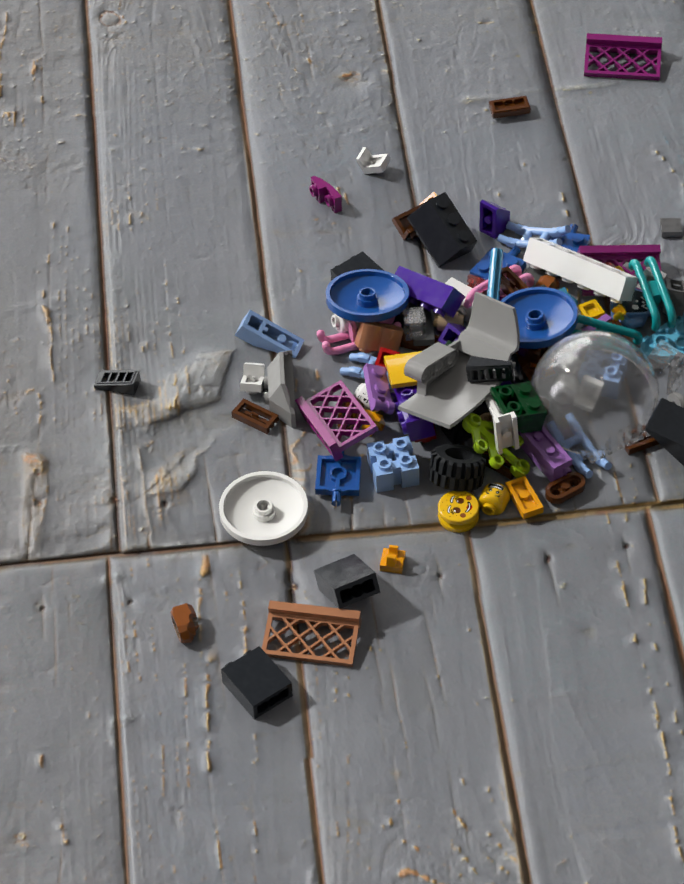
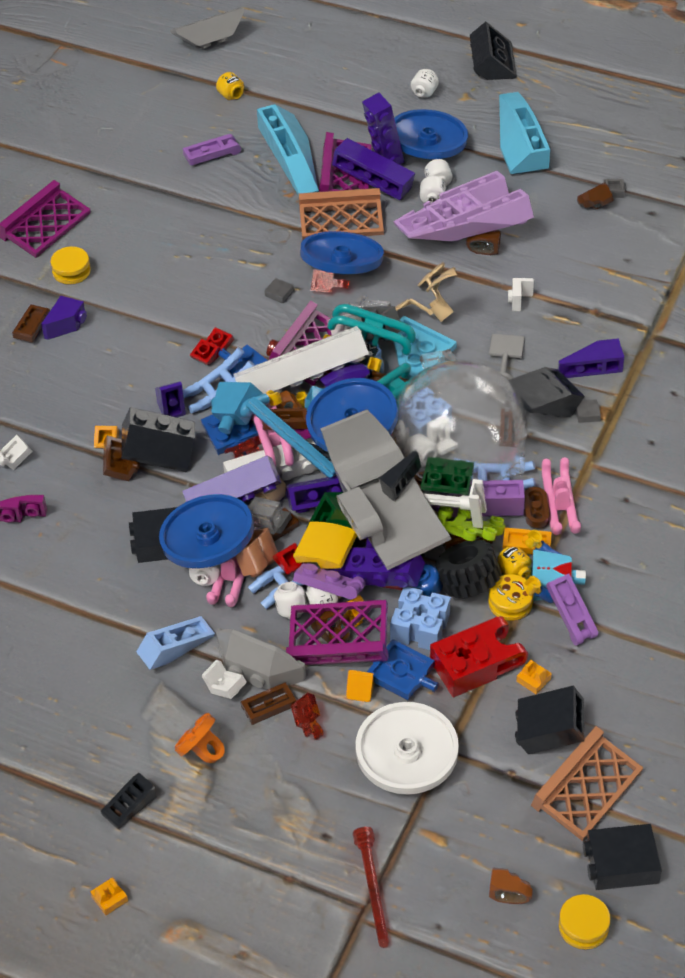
camera: 60 degrees left, 0 degrees up
none -> dark purple slope [41,296,87,340]
none -> yellow head [50,246,91,284]
none -> light orange tile [90,877,128,916]
none -> orange tile [175,713,224,763]
none -> red slope [190,327,234,365]
none -> dark azure torso [211,382,282,434]
none -> white head [274,582,308,619]
none -> clear red plate [291,692,324,740]
none -> dark purple slope [320,364,370,387]
none -> light orange slope [346,670,374,702]
none -> clear red piece [352,827,389,948]
none -> blue head [412,564,443,597]
none -> red brick [430,616,528,698]
none -> torso [524,530,586,603]
none -> bright pink piece [542,457,581,535]
none -> medium lavender plate [546,574,598,646]
none -> yellow head [559,894,611,950]

